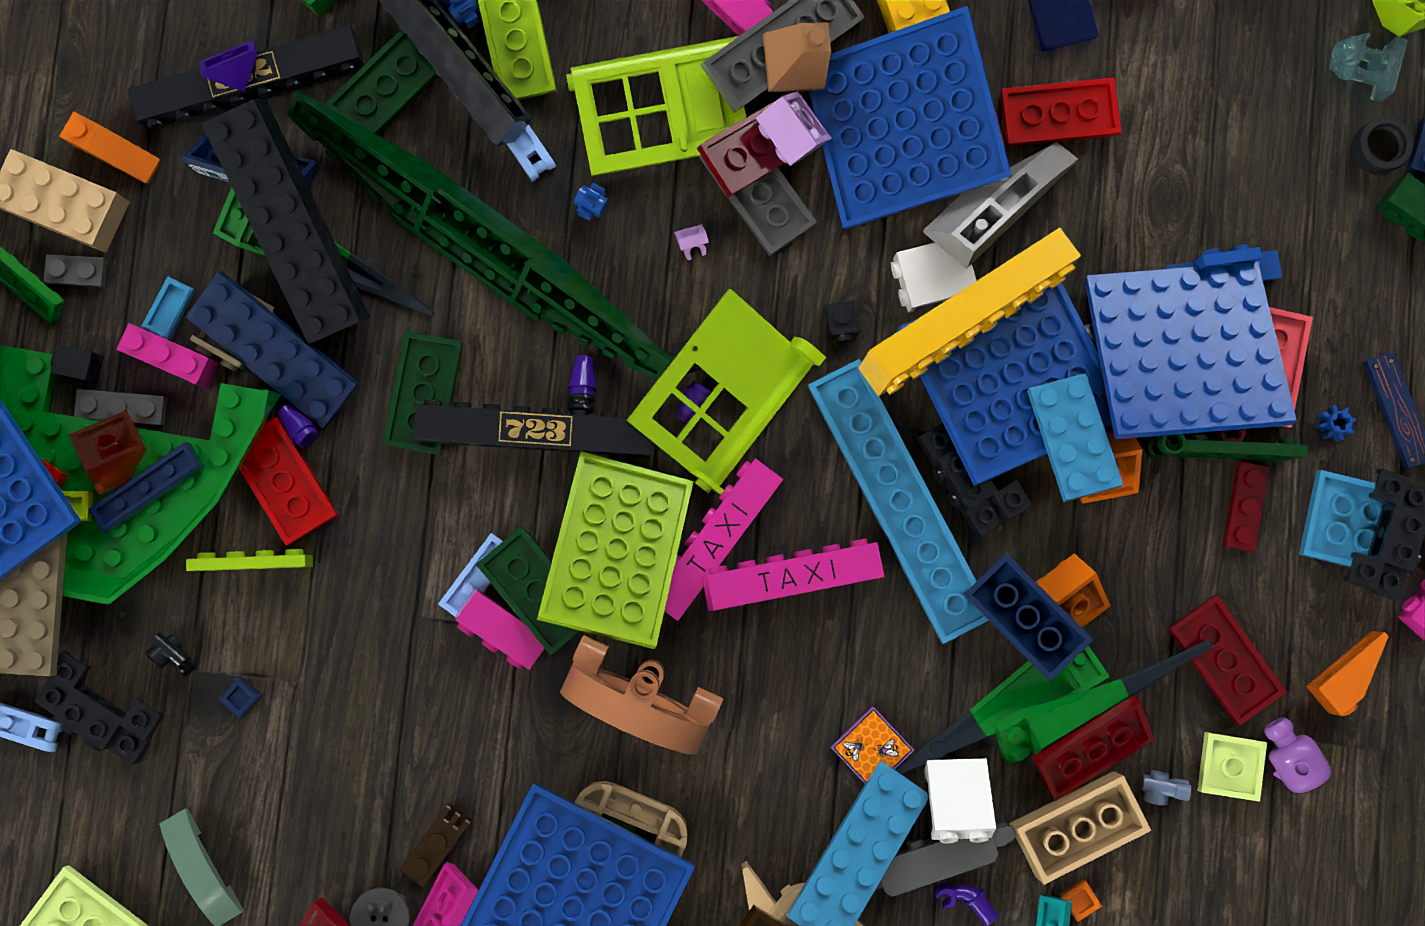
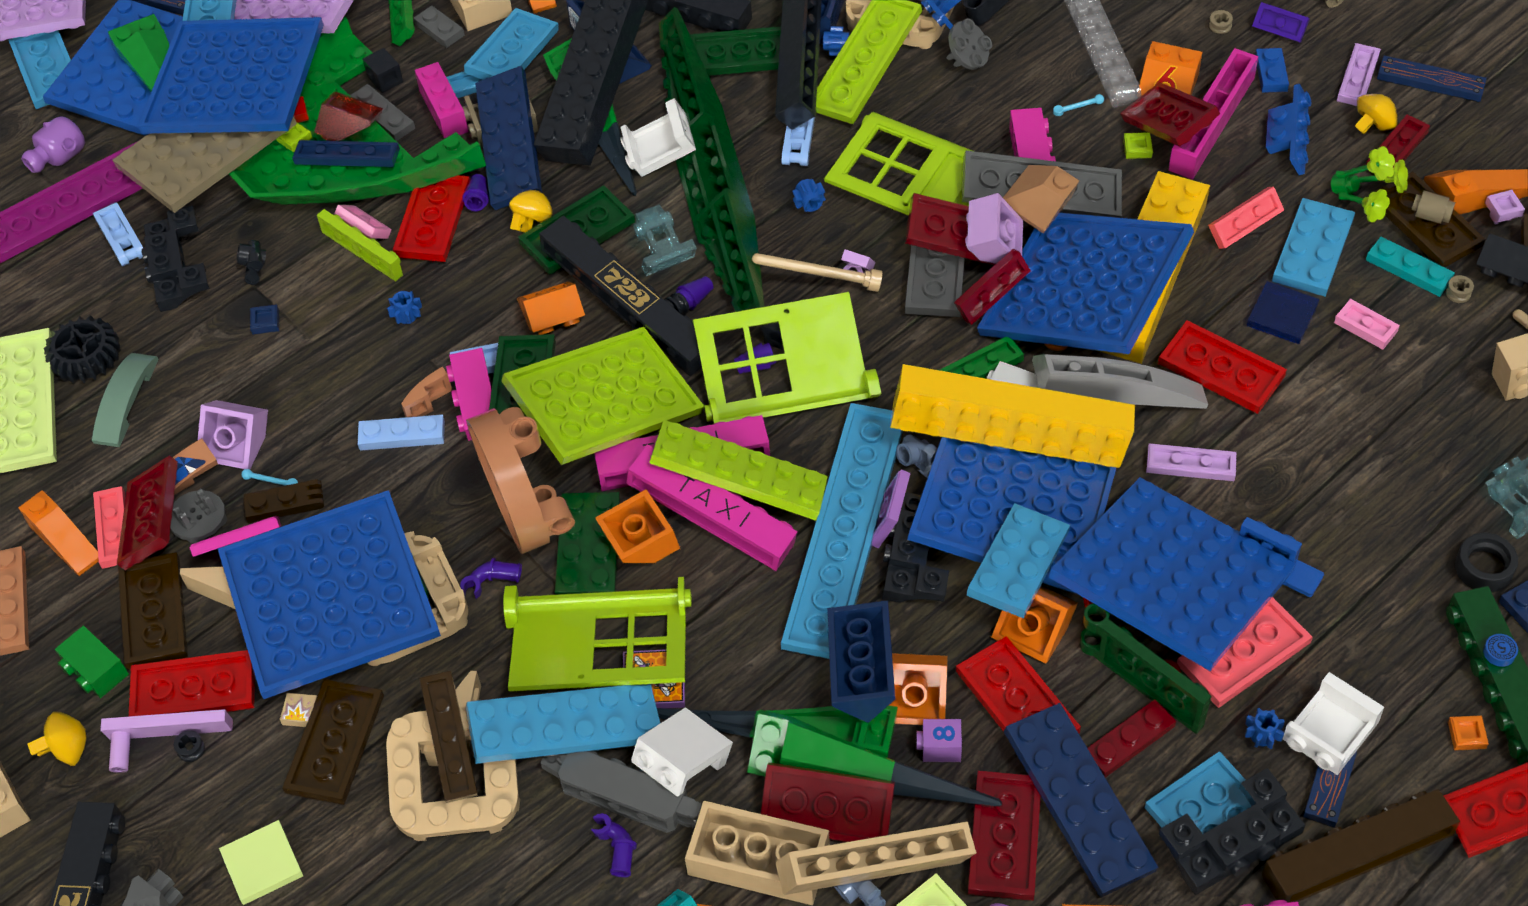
camera: 50 degrees right, 30 degrees down
none -> black gear [43,315,121,384]
none -> nougat slope [173,438,218,495]
none -> lavender slope [198,400,268,469]
none -> medium azure hinge [241,469,298,486]
none -> bright pink plate [335,205,392,240]
none -> light blue plate [358,415,445,451]
none -> blue gear [387,291,422,324]
none -> nougat slope [401,367,452,417]
none -> dark purple piece [460,557,522,599]
none -> dark azure plate [464,8,558,80]
none -> lime door [503,577,692,691]
none -> yellow piece [509,190,552,232]
none -> orange slope [517,281,585,335]
none -> dark green plate [555,492,620,595]
none -> orange slope [595,489,680,563]
none -> white panel [620,99,696,177]
none -> clear light blue tile [633,204,697,276]
none -> lime plate [649,420,828,520]
none -> tan piece [752,253,882,292]
none -> tan brick [776,822,976,895]
none -> medium lavender tile [872,470,910,548]
none -> sand blue plate [896,434,938,478]
none -> medium lavender brick [917,719,962,762]
none -> green plate [939,337,1024,379]
none -> dark red plate [954,249,1031,325]
none -> red plate [956,636,1081,733]
none -> dark blue plate [1004,703,1158,898]
none -> lavender tile [1146,444,1236,481]
none -> white panel [1283,672,1384,775]

